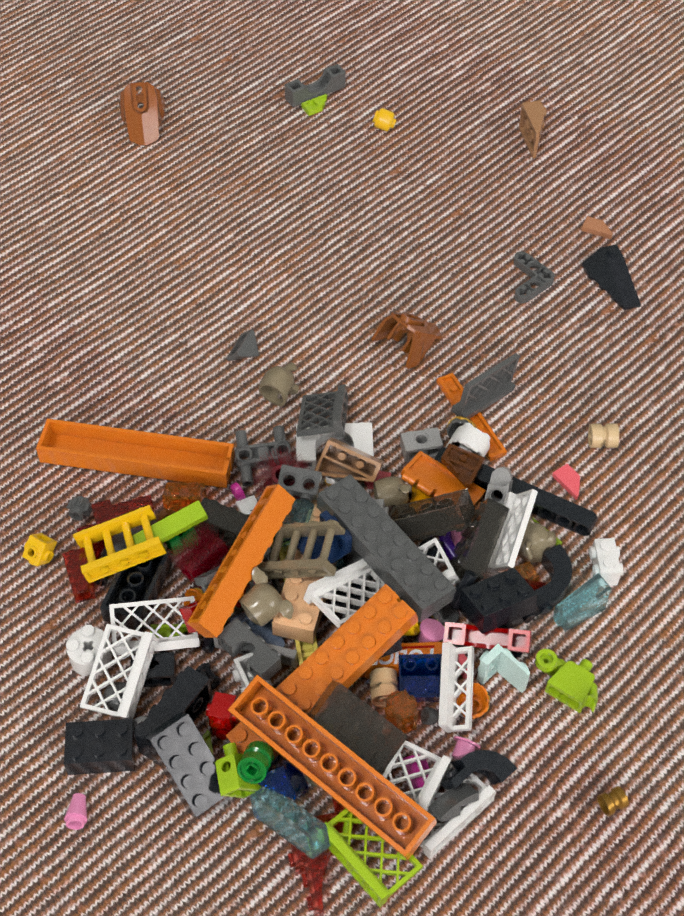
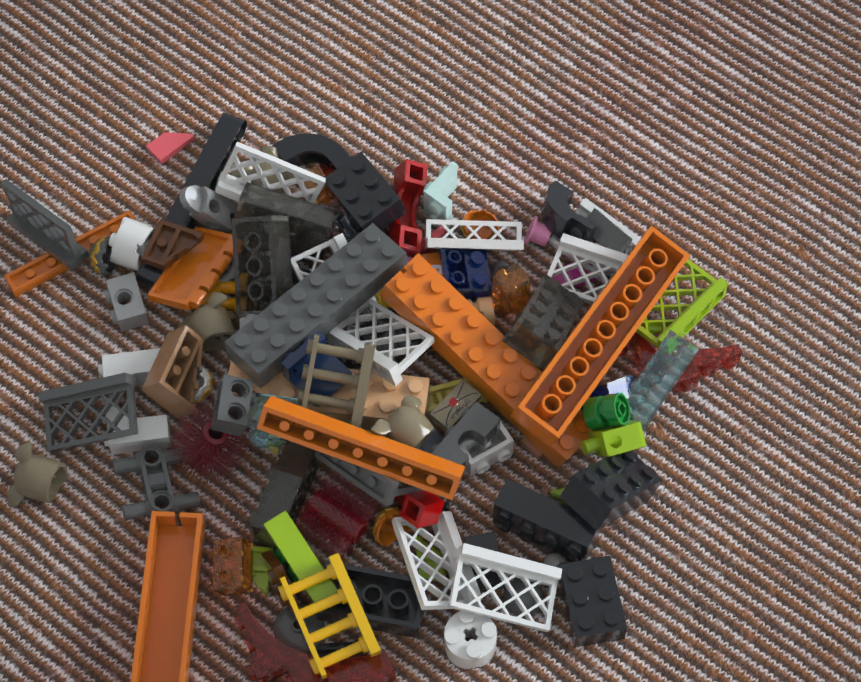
camera: 95 degrees left, 10 degrees up
bright pink cone [64,793,87,830] -> none
black bush [196,663,221,691] -> none
red brick [206,692,240,740] -> none
dark pink tile [230,482,246,501] -> none
white tile [236,495,257,520] -> none
lime torso [535,649,598,713] -> none
clear light blue slope [553,573,612,632] -> none
tan wheel [588,423,619,448] -> none
white brick [589,538,623,586] -> none
pearl gold wheel [597,786,629,816] -> none
none -> dark tan tile [429,379,482,431]

